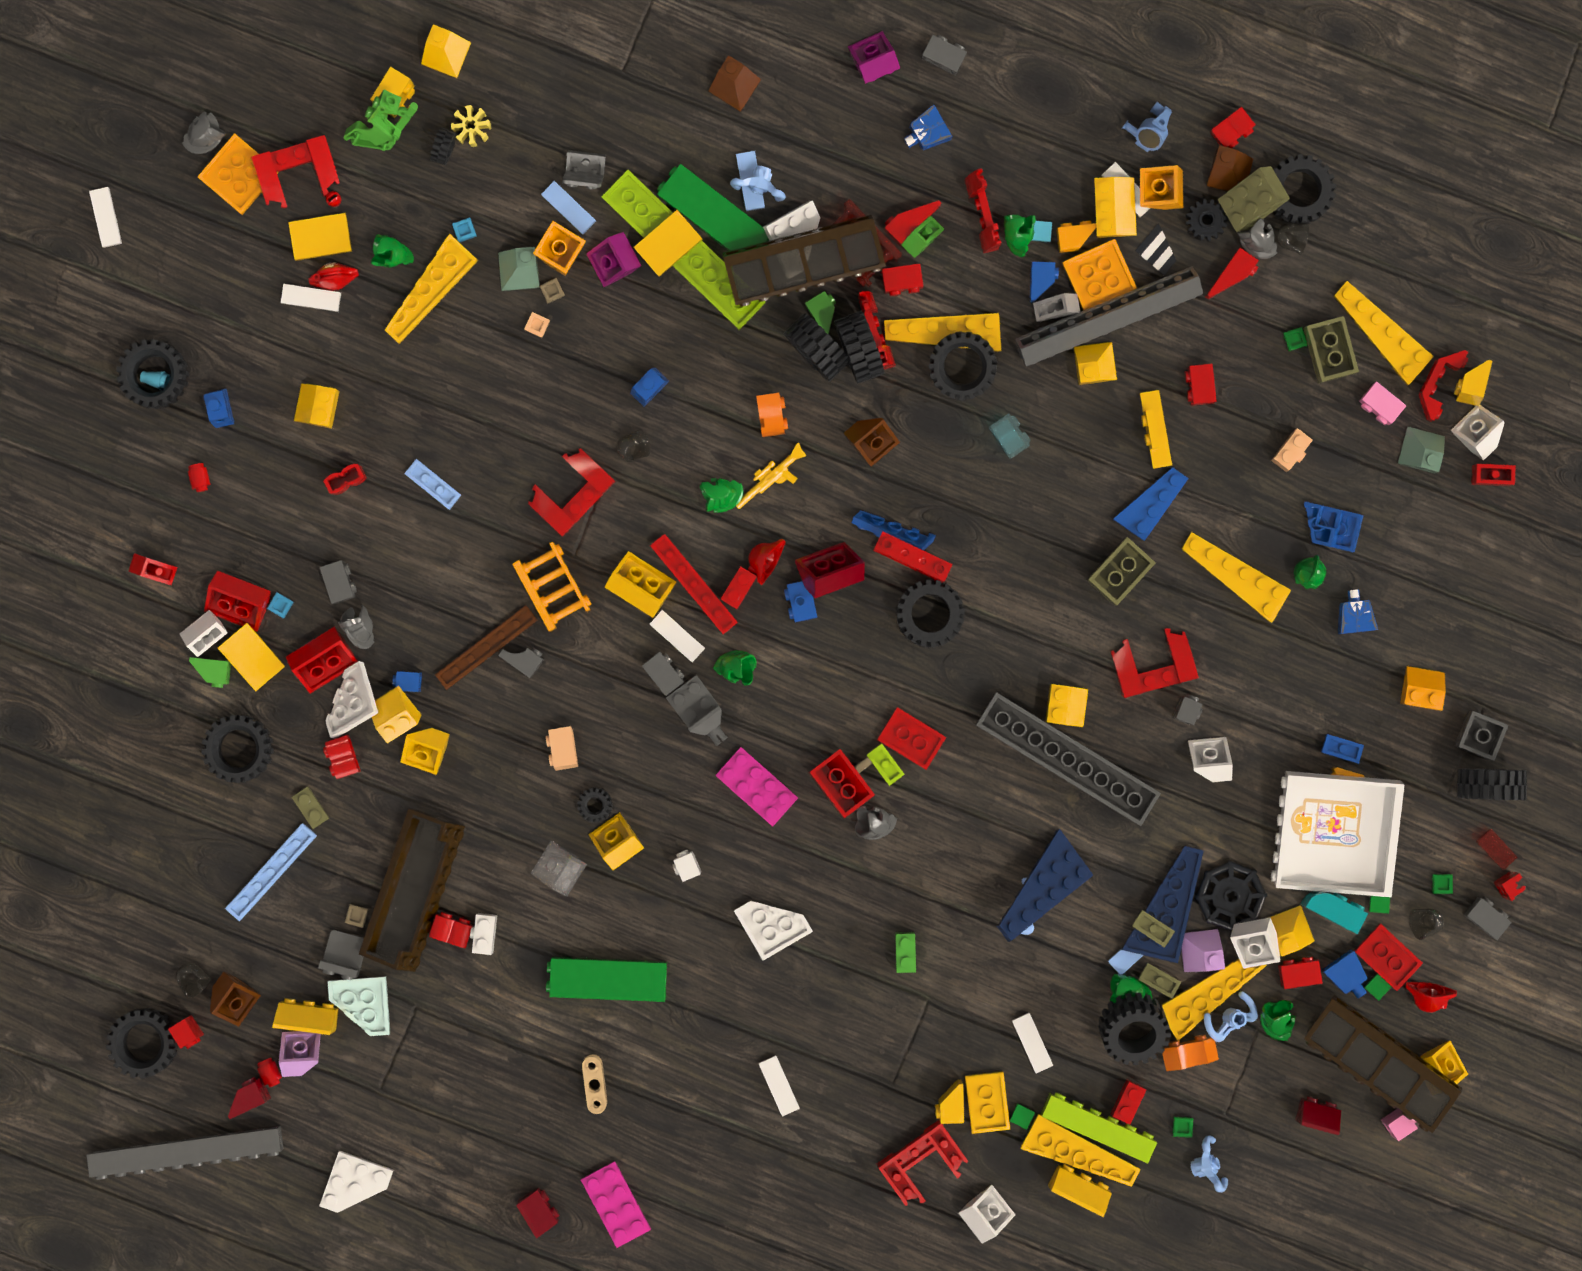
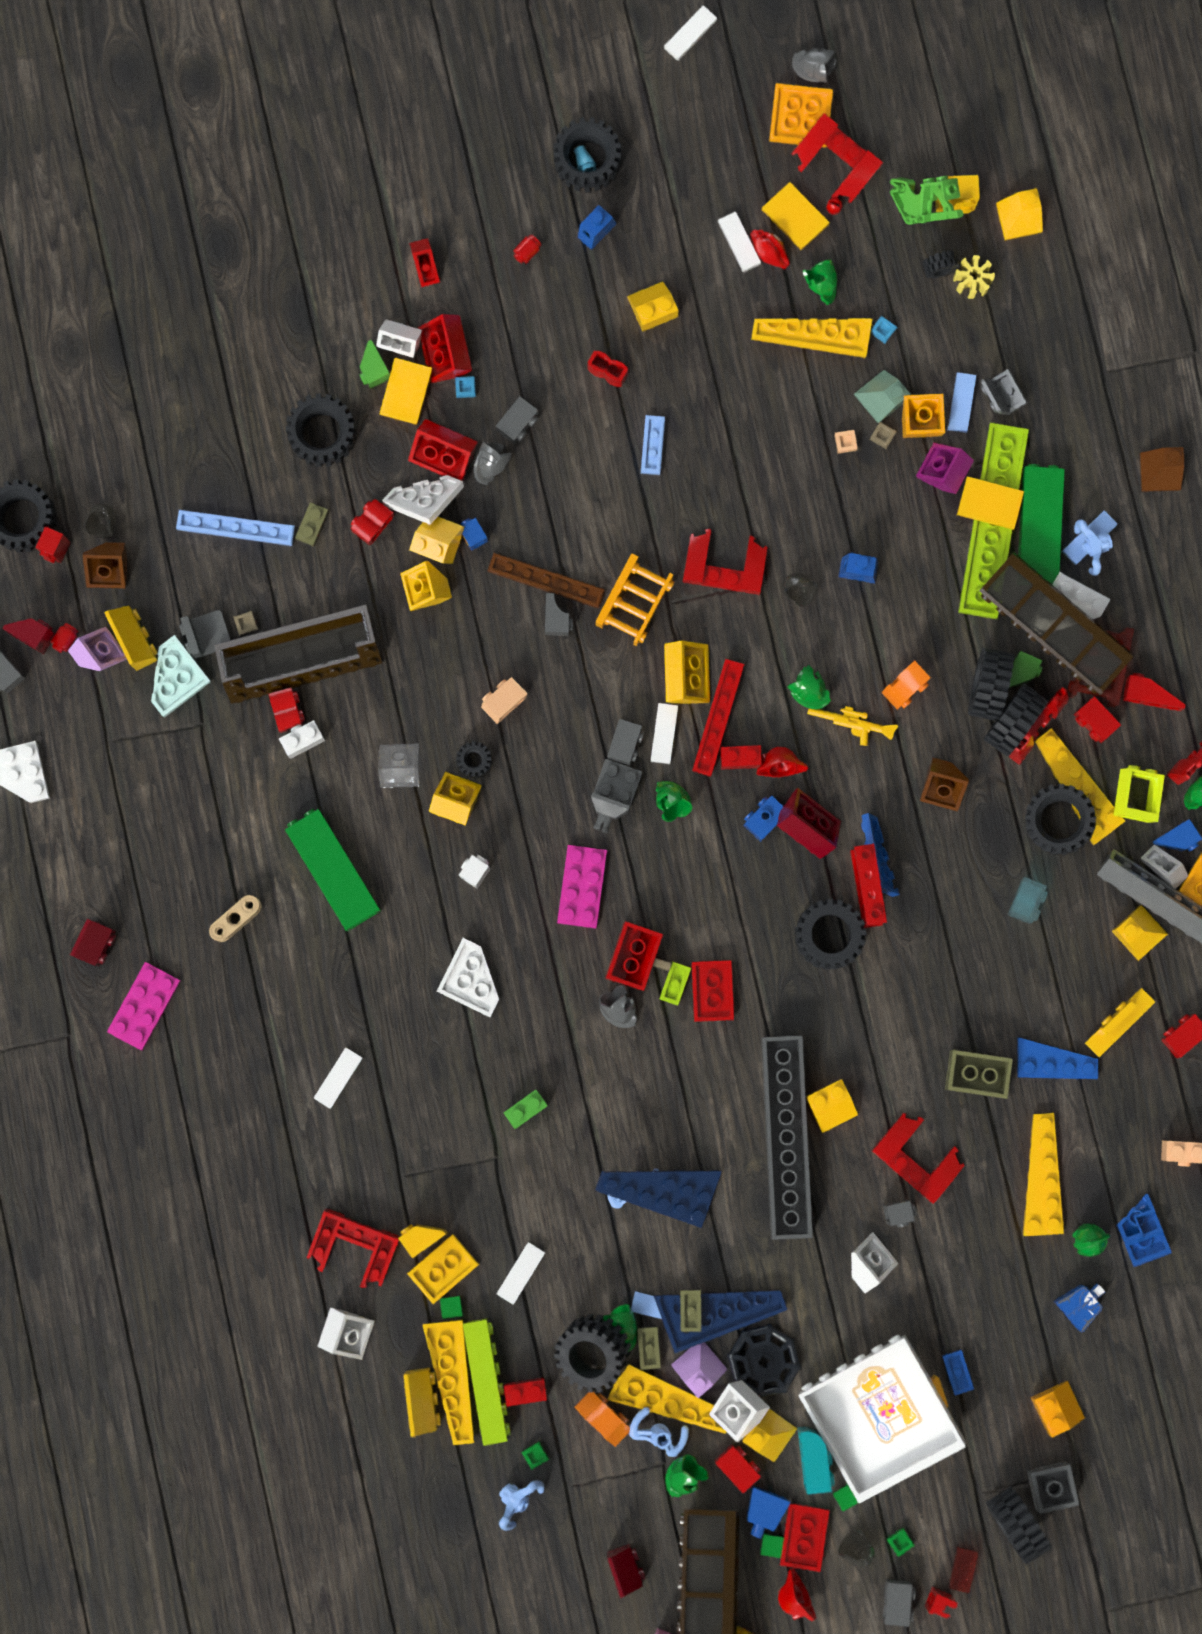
camera: 50 degrees right, 5 degrees down
bright green slope [901,216,944,258] -> none
none -> neon yellow window [1114,765,1165,823]

